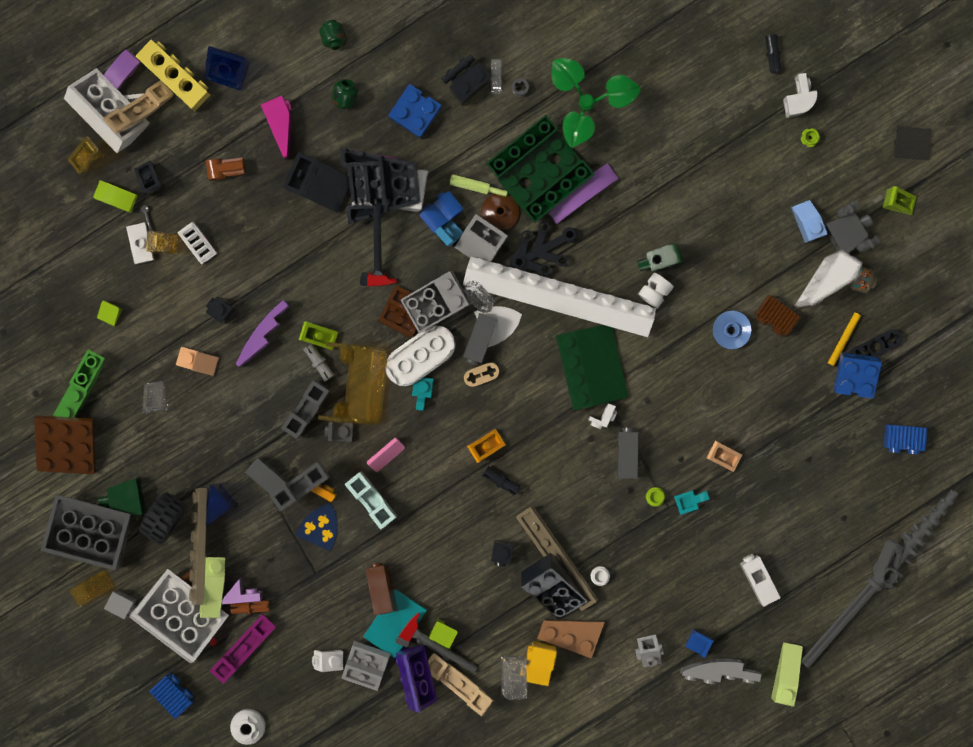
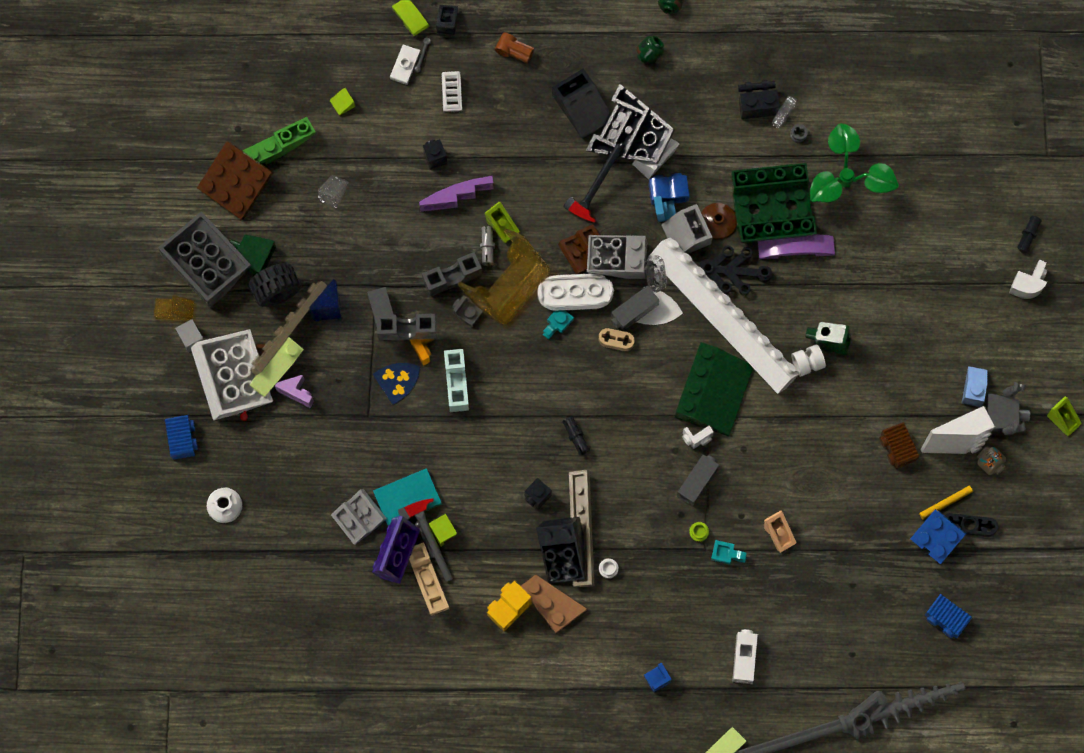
camera: 35 degrees right, 15 degrees down
clear yellow slope [146,231,177,254] -> none
light nougat slope [176,347,219,376] -> none
magenta slope [210,614,276,684] -> none
dark orange axle [231,601,270,615] -> none
dark pink slope [261,96,293,160] -> none
white bracket [312,650,343,672] -> none
reddish brown brick [365,563,398,615] -> none
bright pink slope [367,437,405,472] -> none
blue piece [388,84,442,139] -> none
yellowish green axle [450,174,508,196] -> none
light orange slope [467,429,505,463] -> none
clear brick [501,655,527,700] -> none
light grey brick [635,635,664,667] -> none
light grey slope [680,658,761,684] -> none
medium blue dish [713,311,751,349] -> none
lime plate [801,128,820,147] -> none

